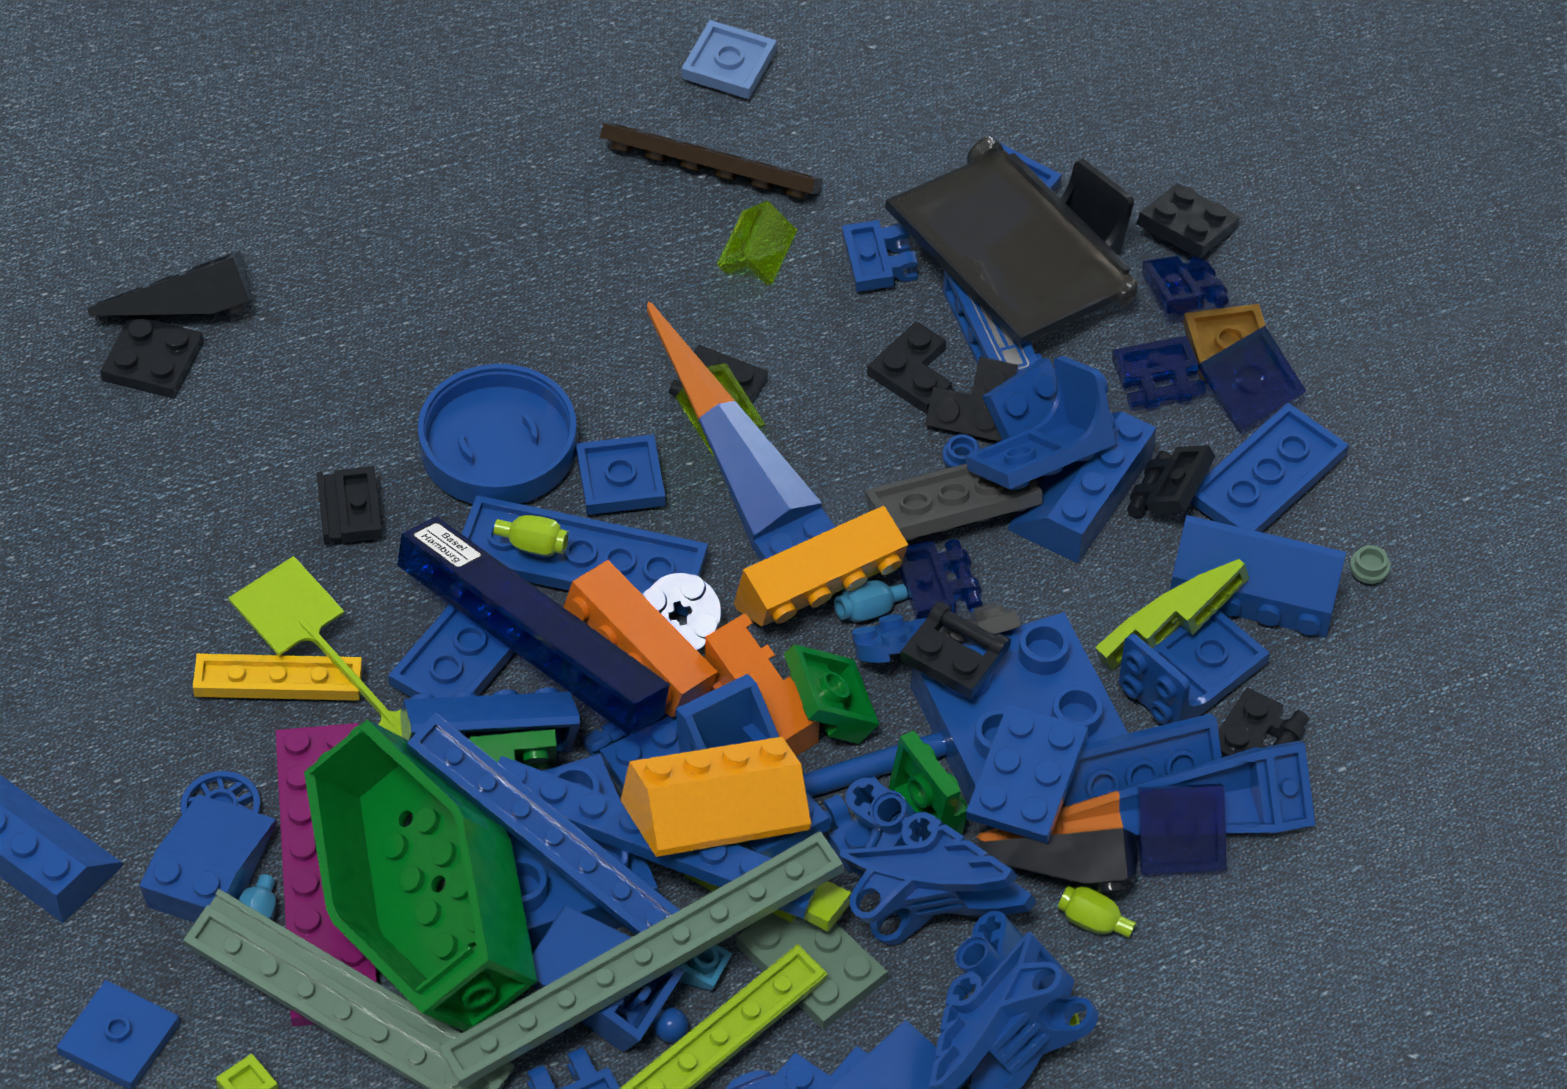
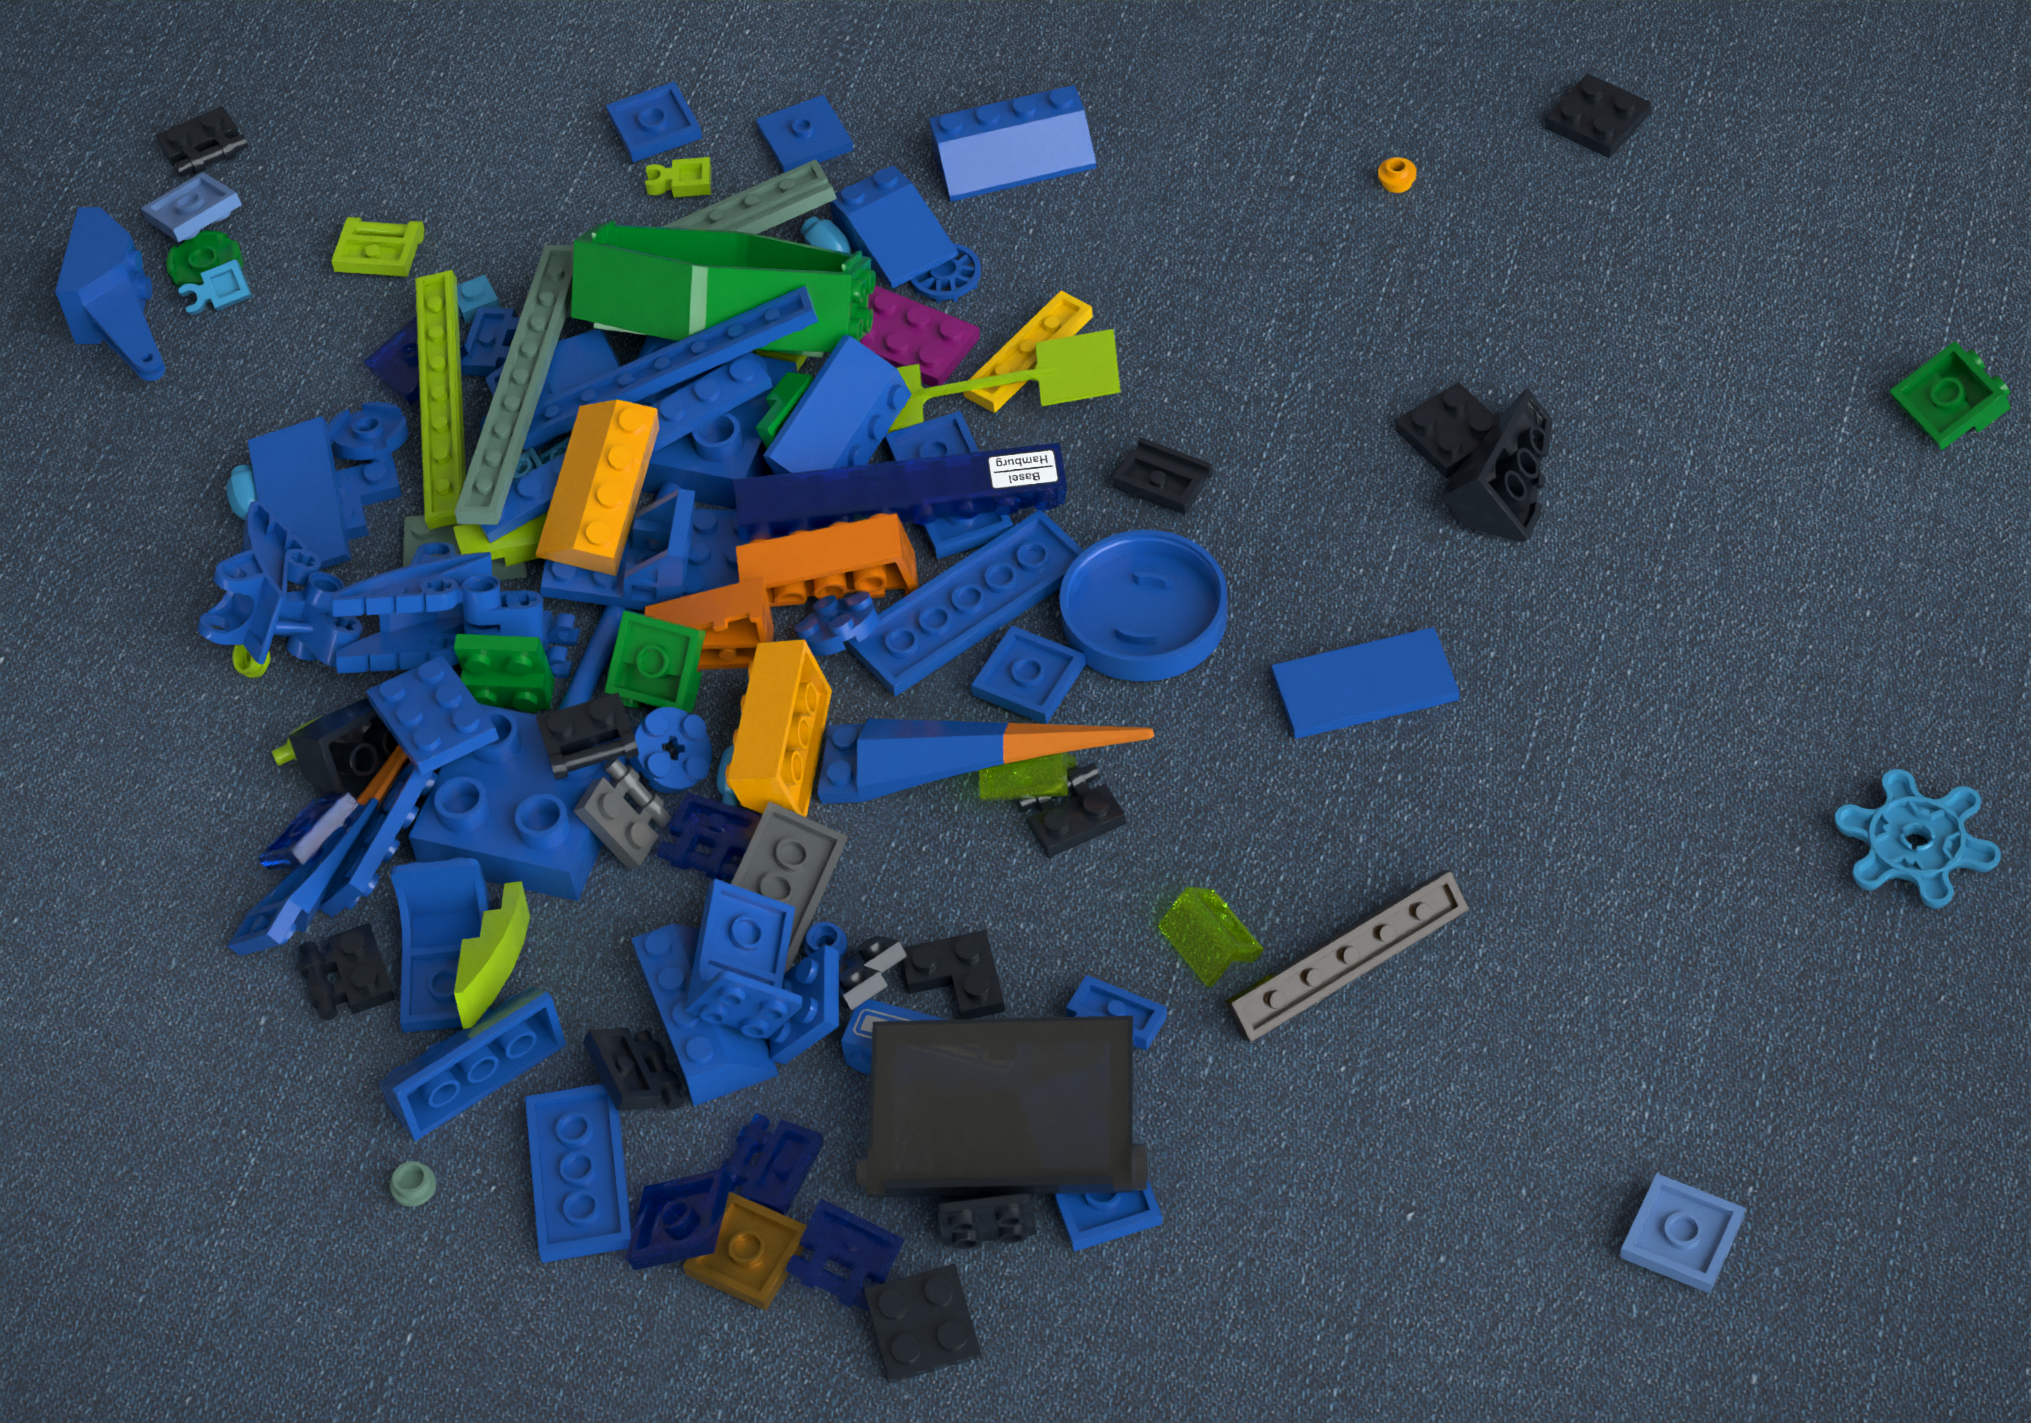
camera: 135 degrees right, 0 degrees up
lime plant [493,515,569,557] -> none
medium blue plate [681,20,777,99] -> none
none -> blue tile [1271,627,1459,739]

